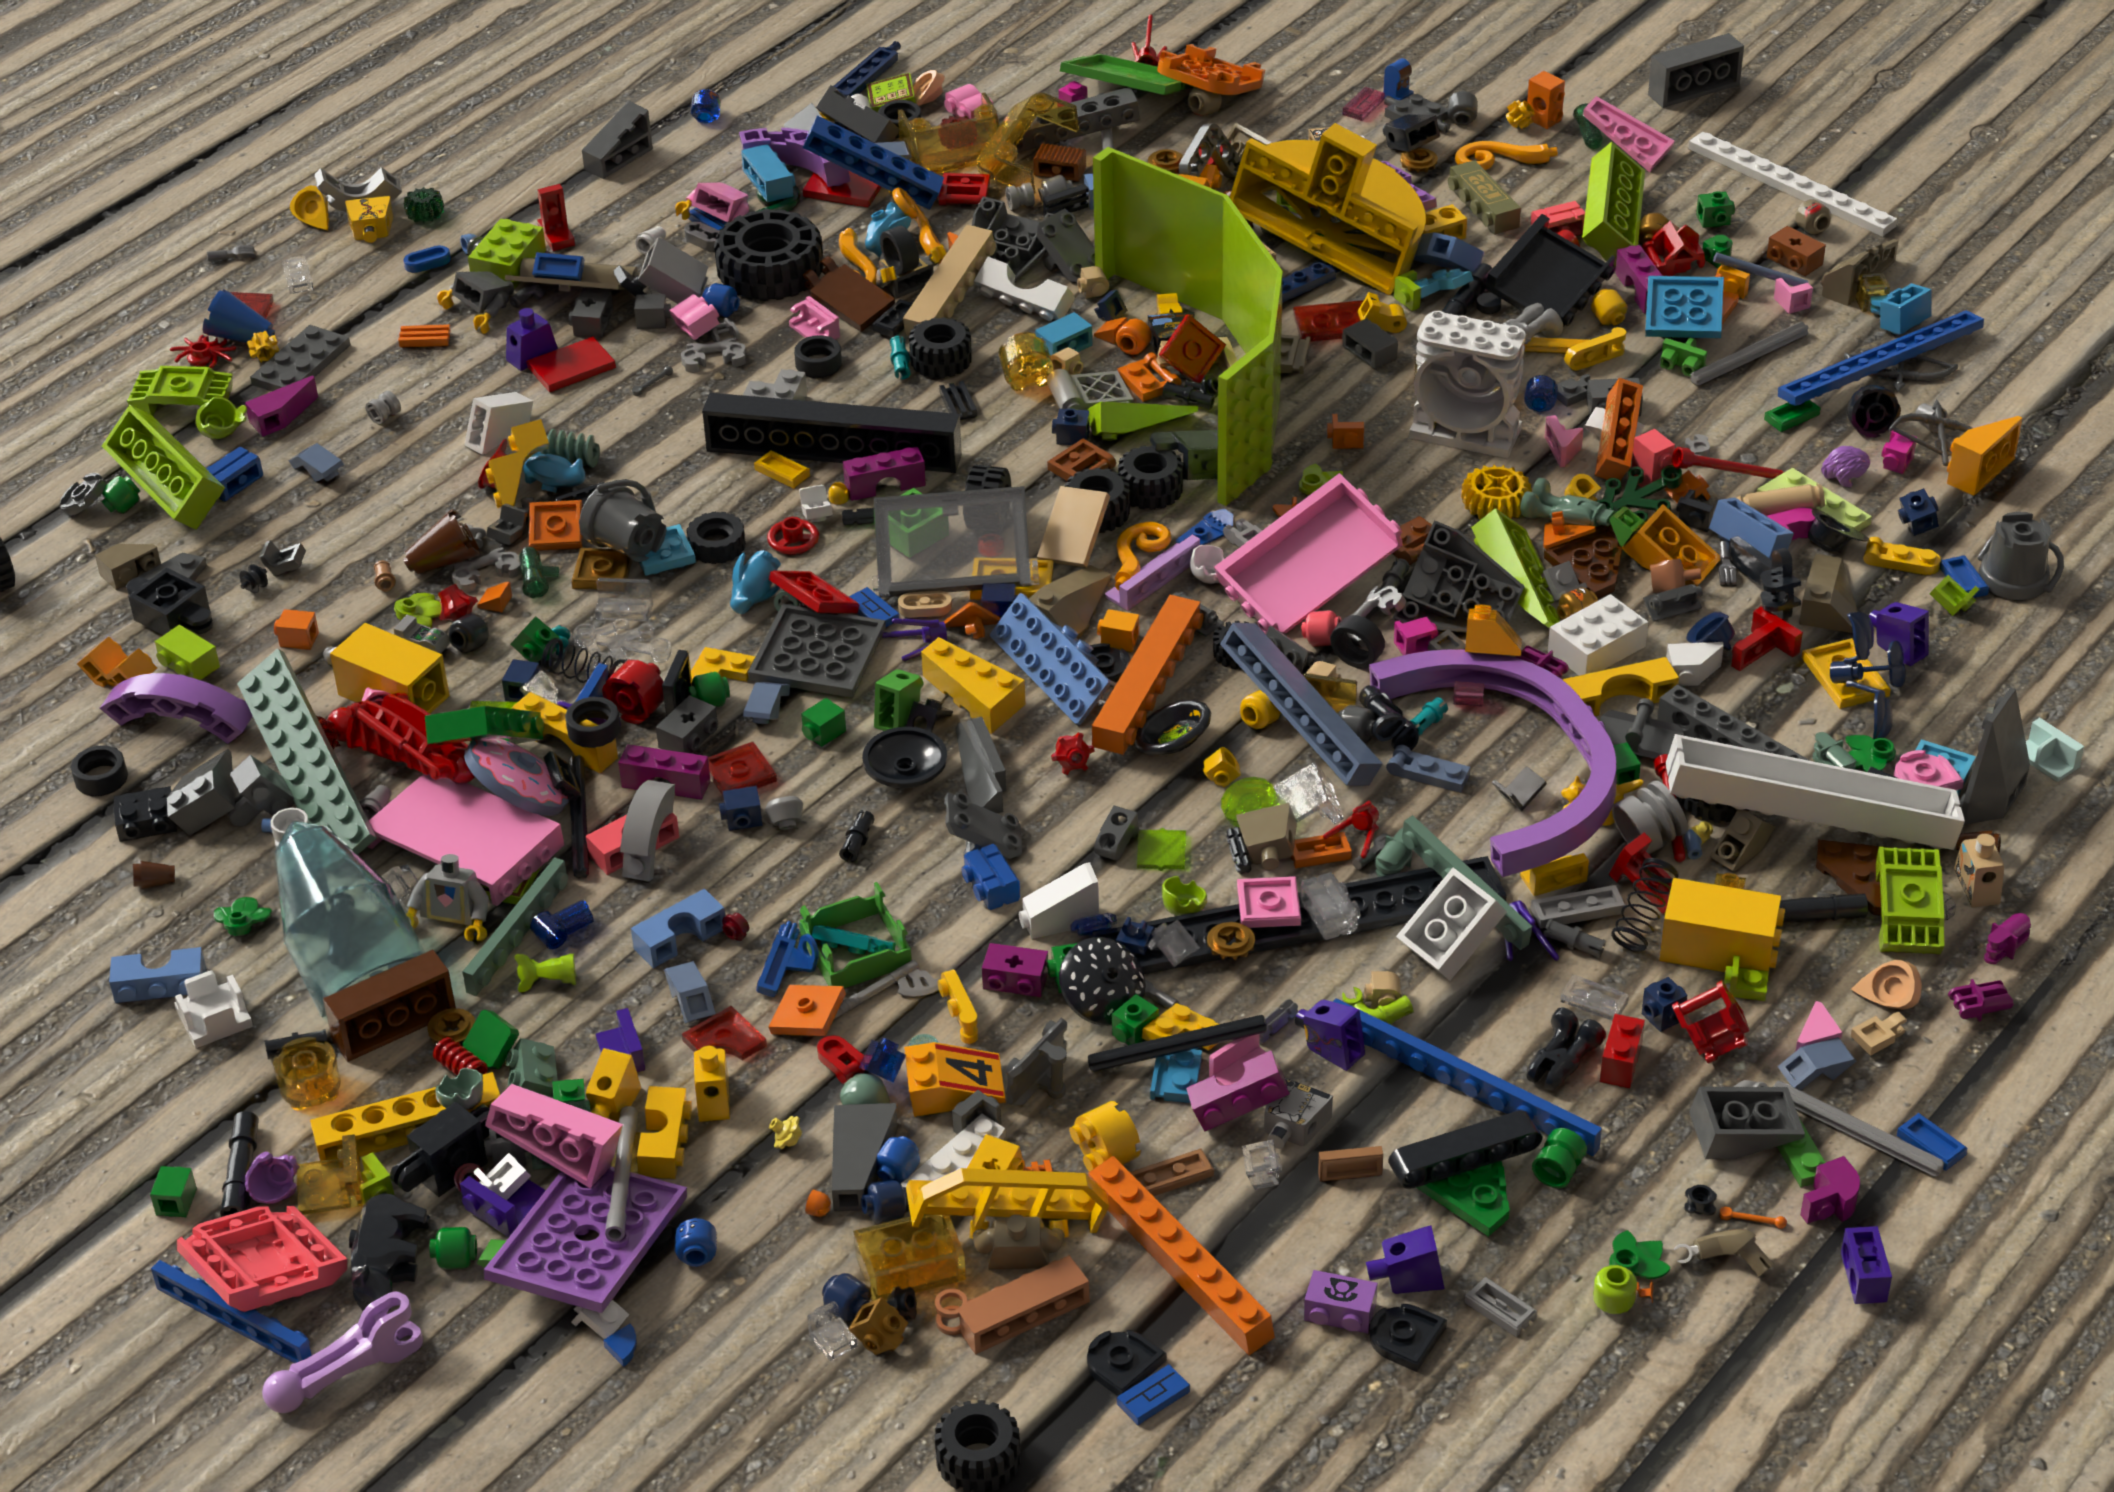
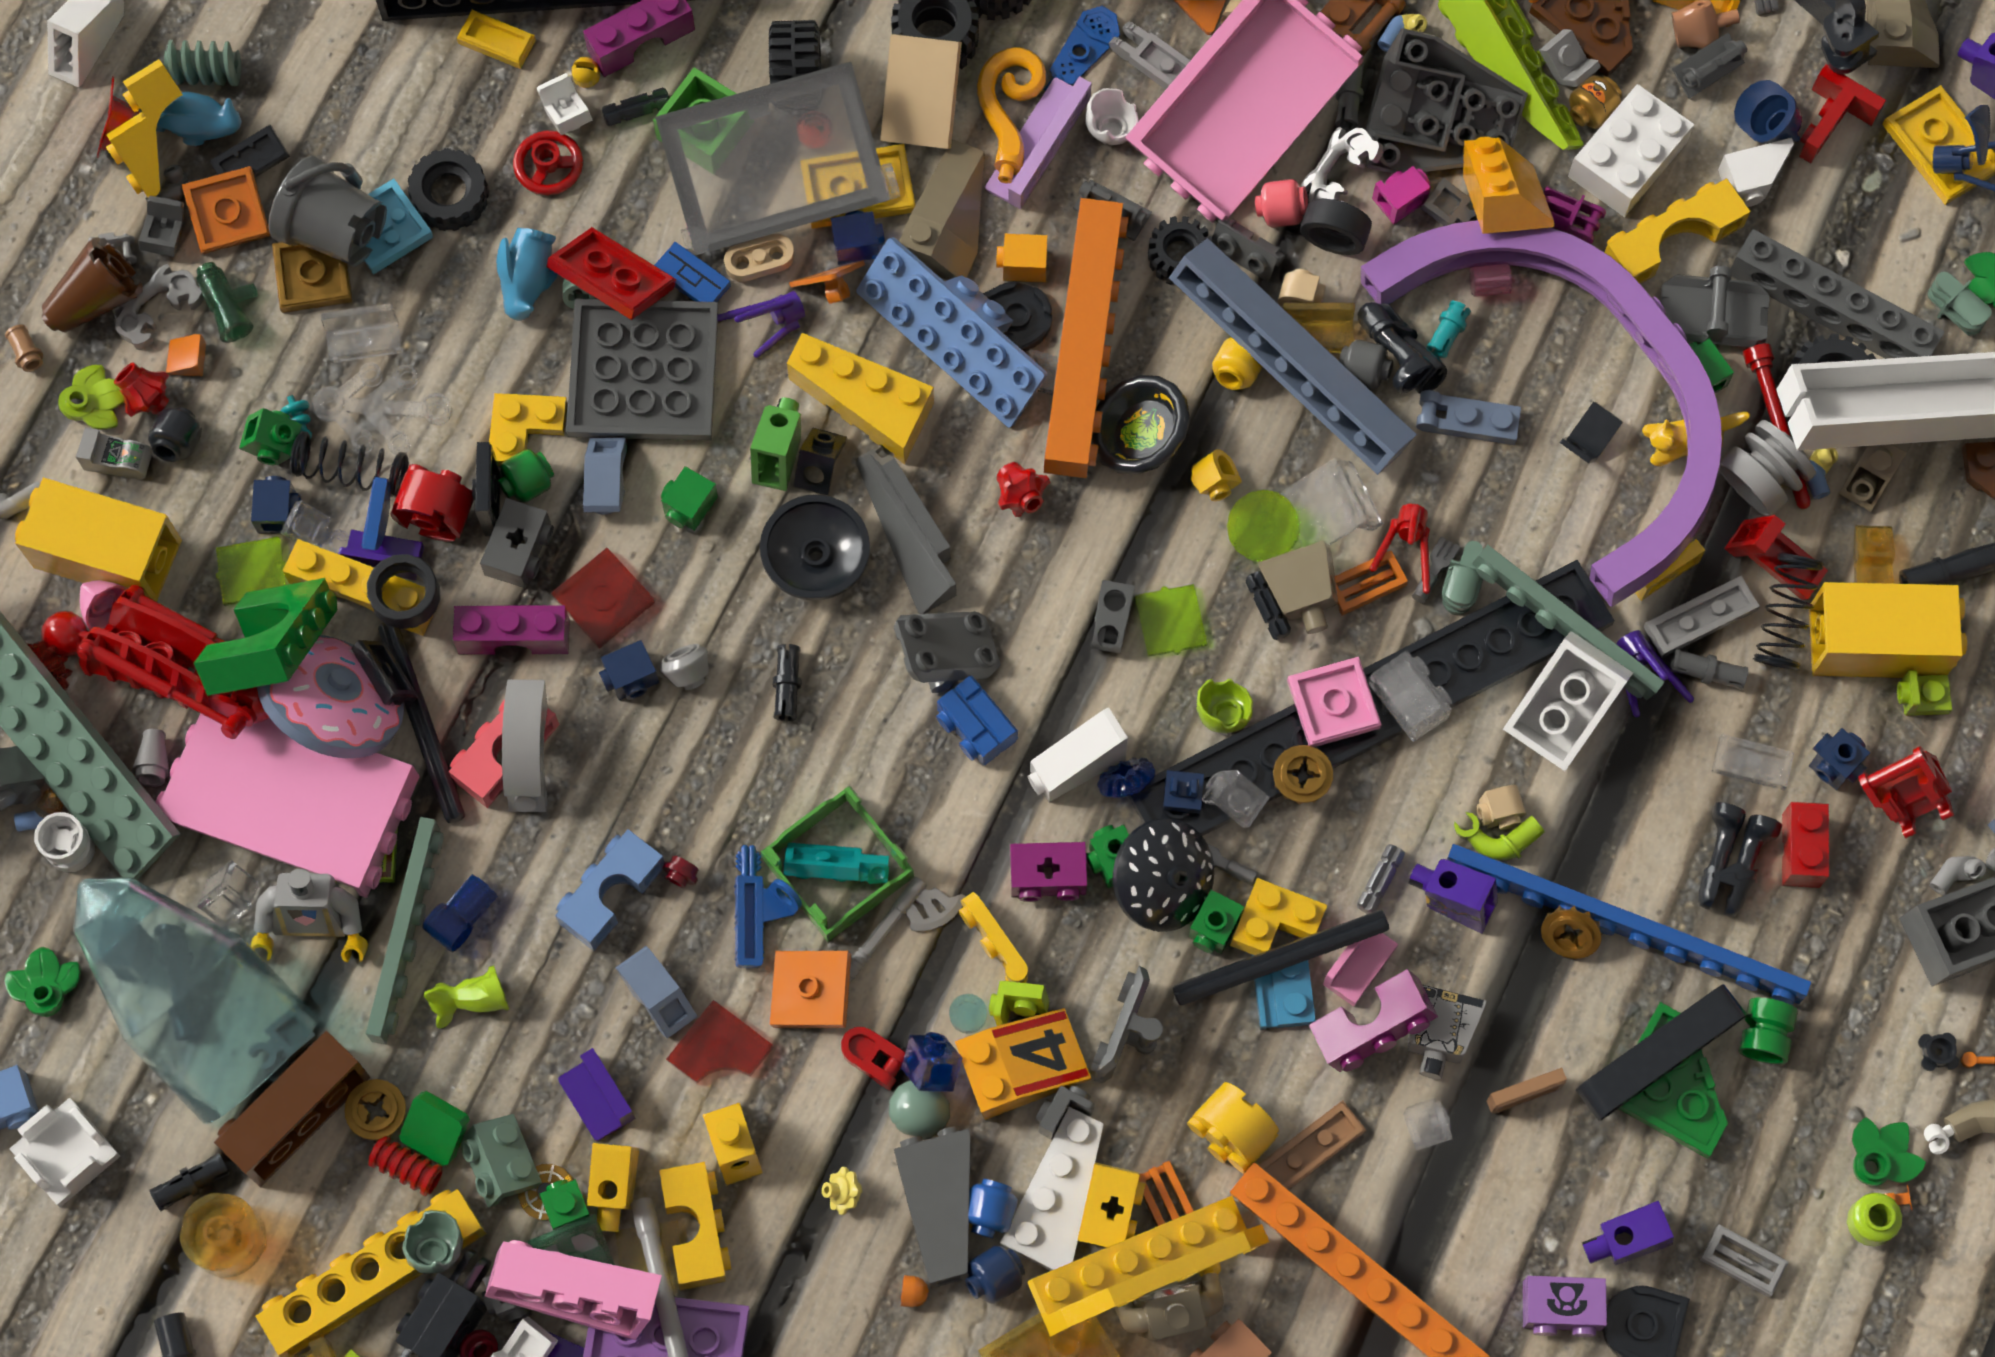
camera: 15 degrees left, 30 degrees up
none -> lime bracket [989,980,1050,1026]
none -> pearl gold gear [1541,905,1603,959]

